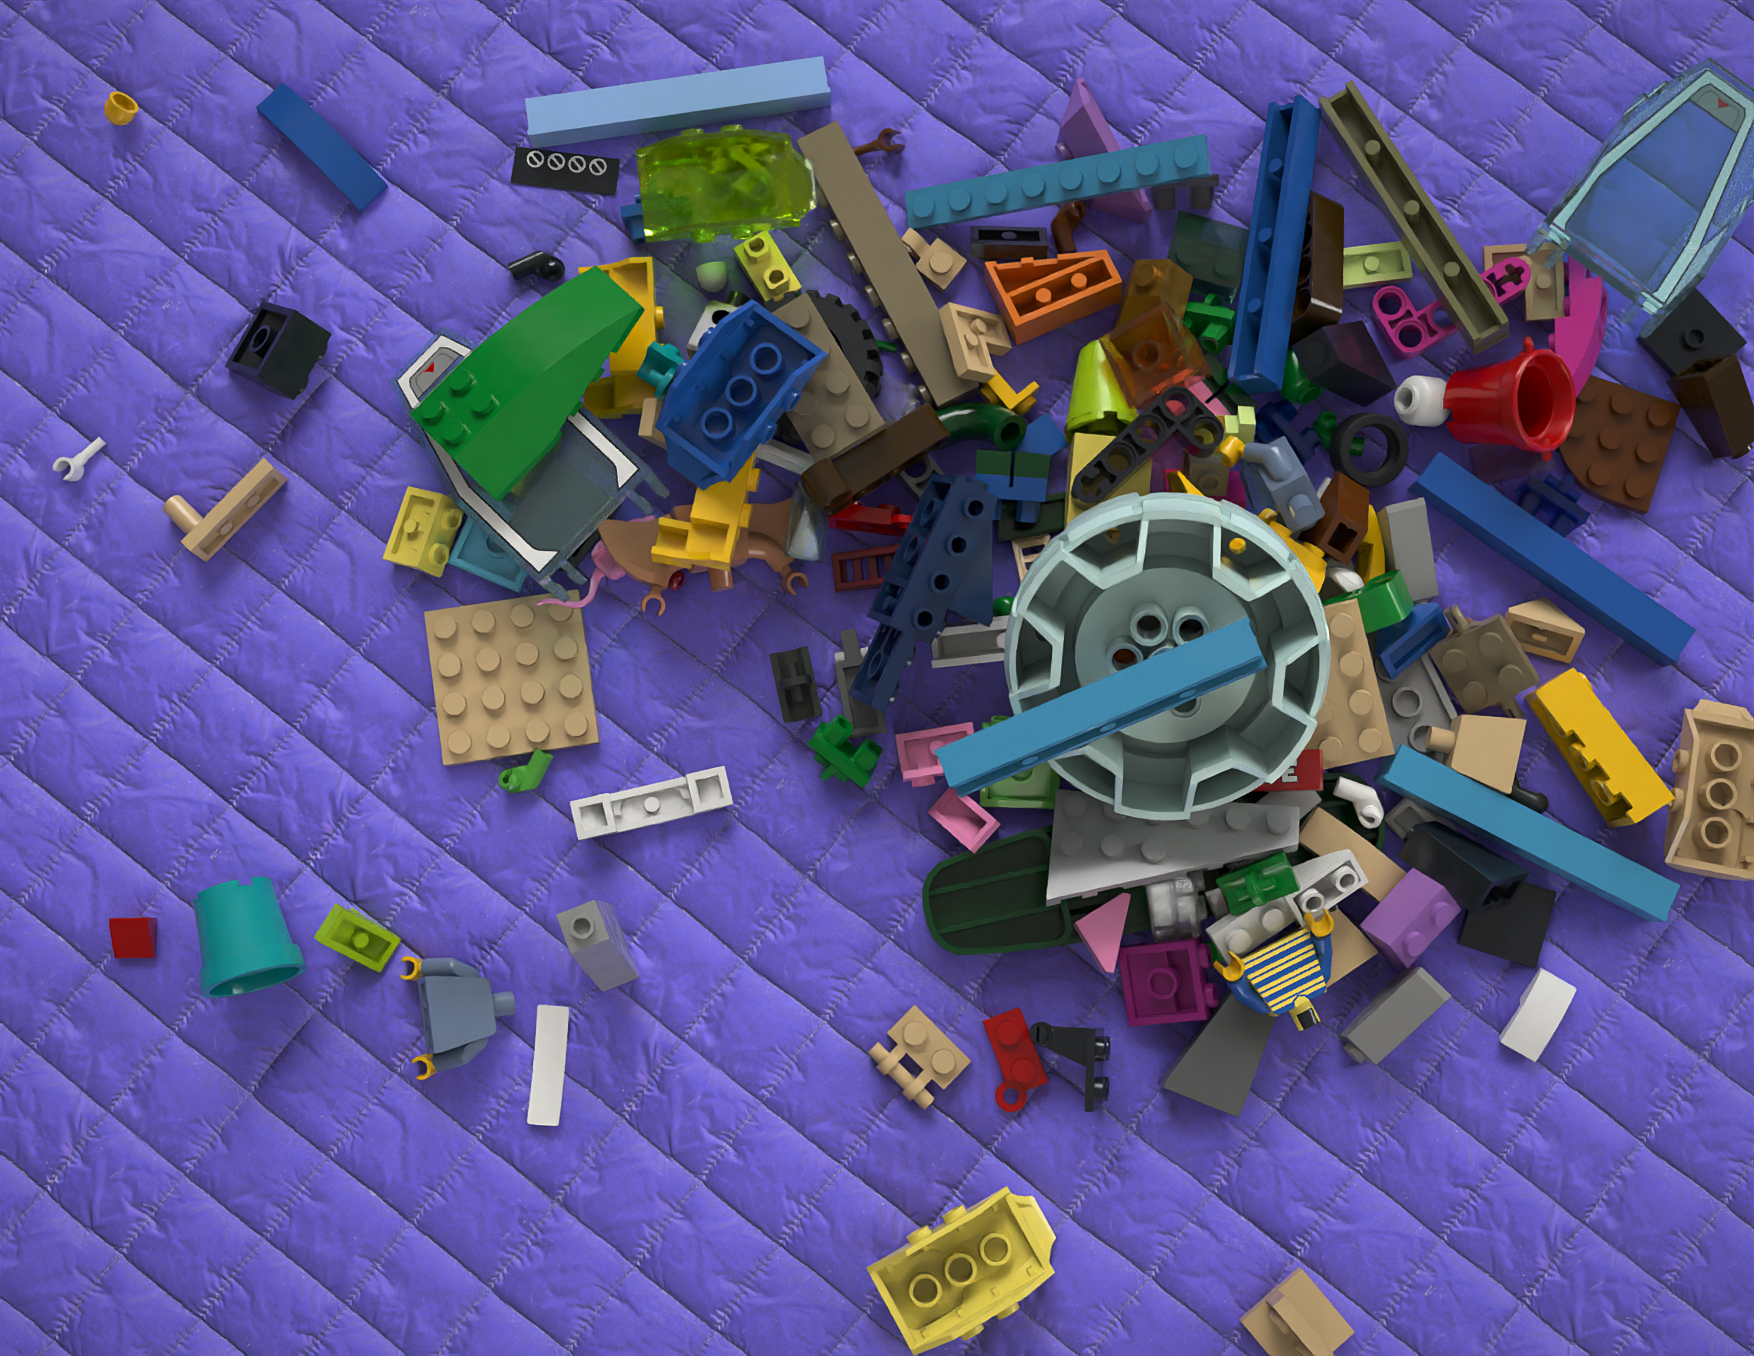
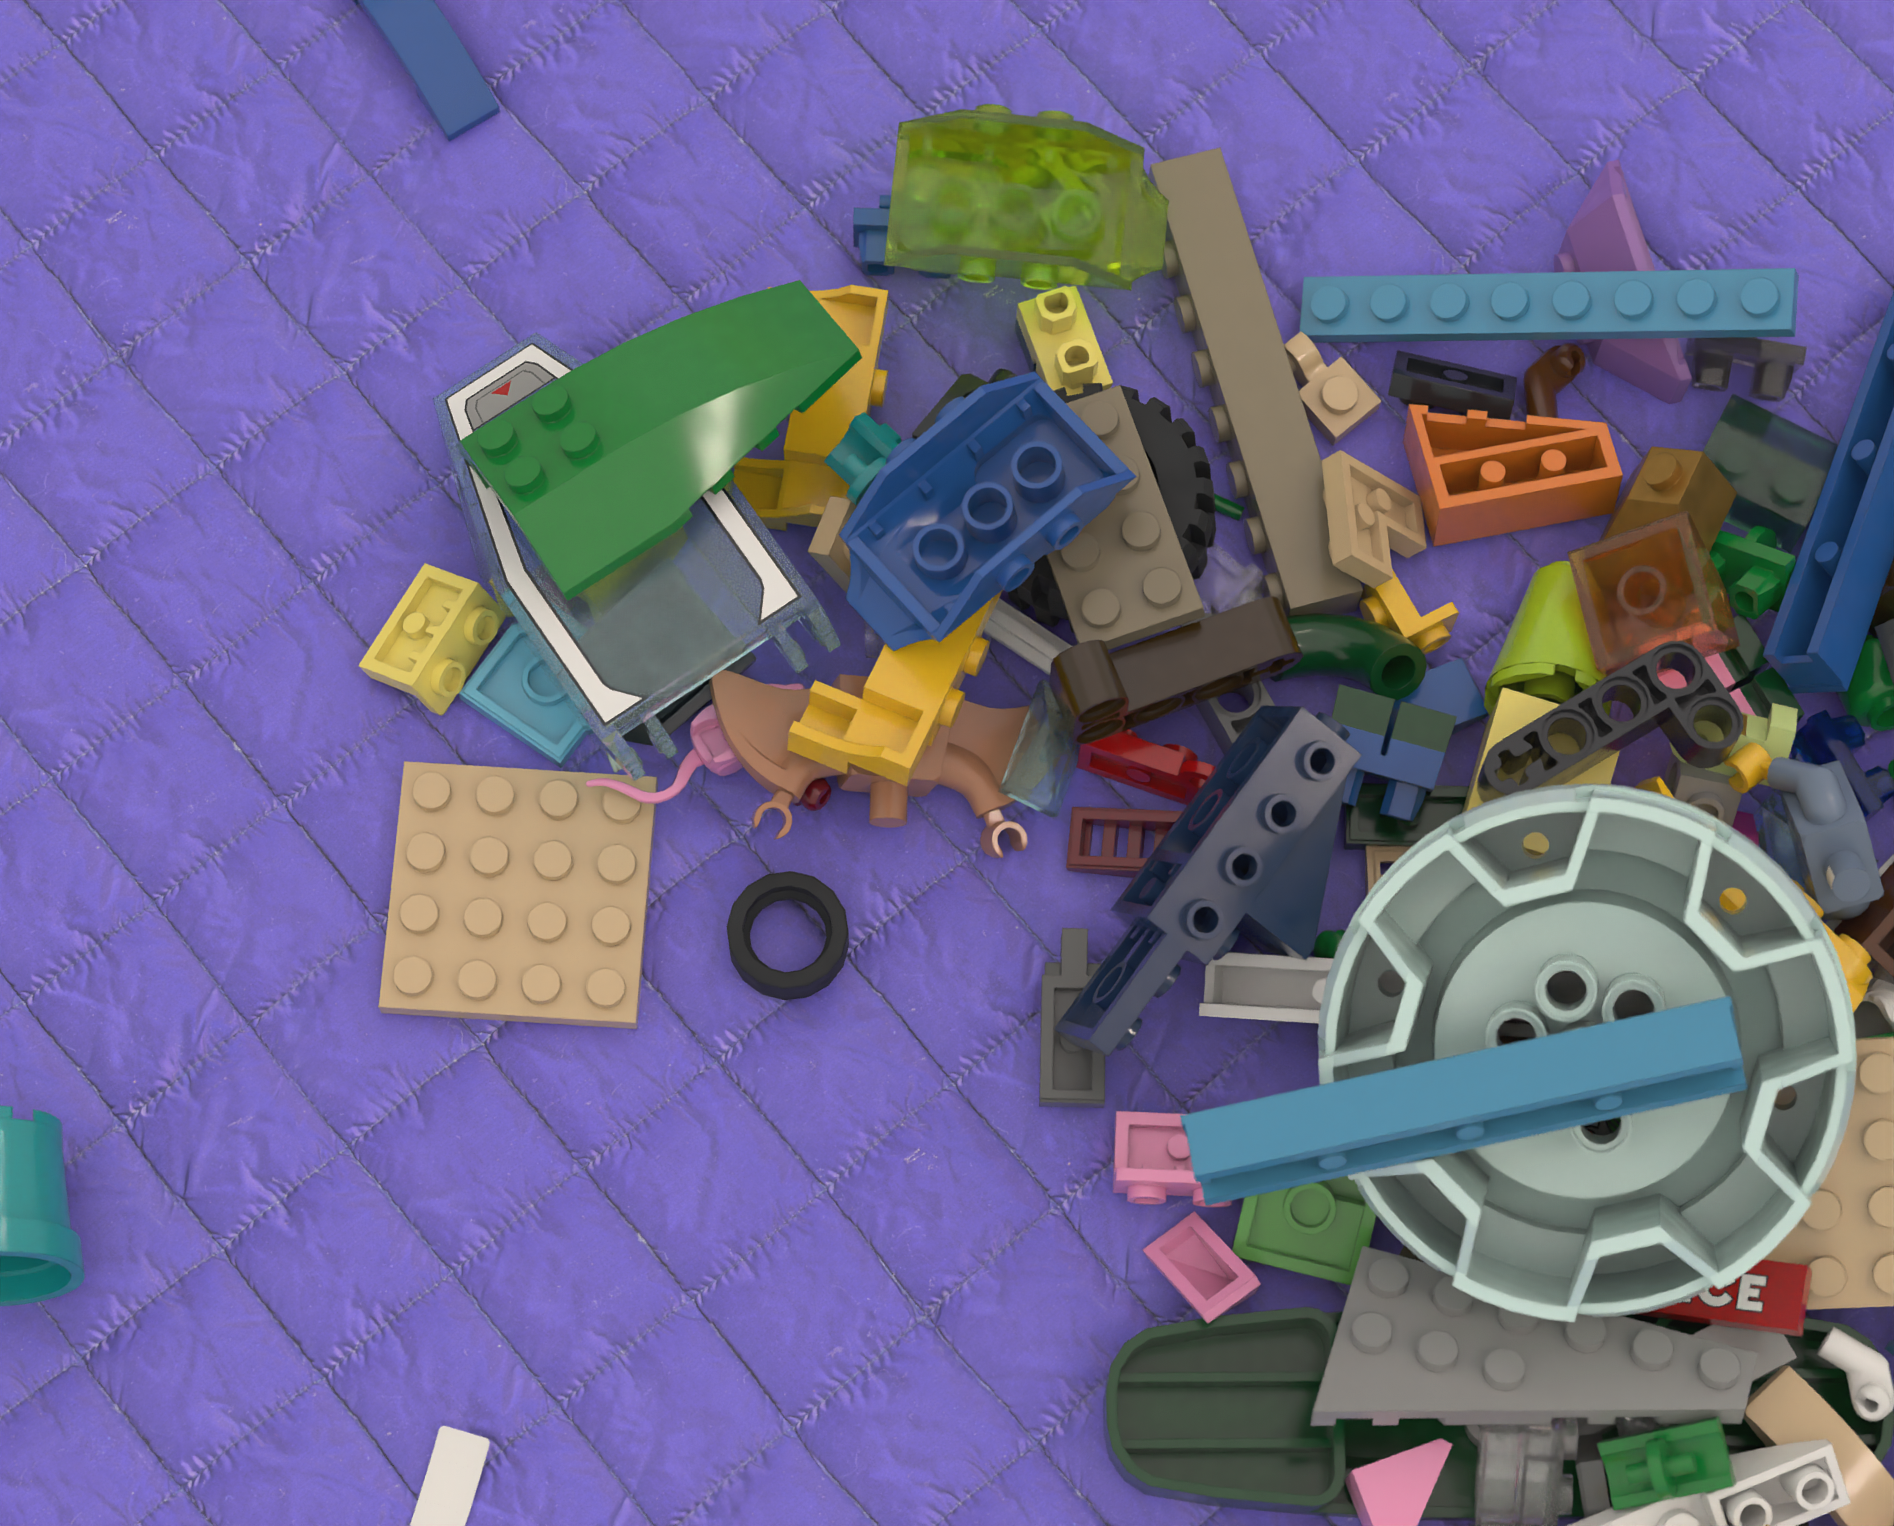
camera: 10 degrees right, 10 degrees down
tan piece [163,458,288,562] -> none
black slope [224,301,332,400] -> none
lime slope [314,903,402,973] -> none
sand blue torso [400,956,515,1080] -> none
bright green arm [498,748,554,793] -> none
black arm [508,250,565,282] -> none
black sticker [510,147,620,195] -> none
light blue tile [525,56,831,149] -> none
light grey slope [556,900,640,992] -> none
white slope [570,766,733,841] -> none
hinge [696,261,728,292] -> none
pearl dark grey hips [769,646,823,724] -> none
green hips [807,714,883,788] -> none
reddish brown hand [852,128,905,157] -> none
none -> black tyre [727,871,849,1000]

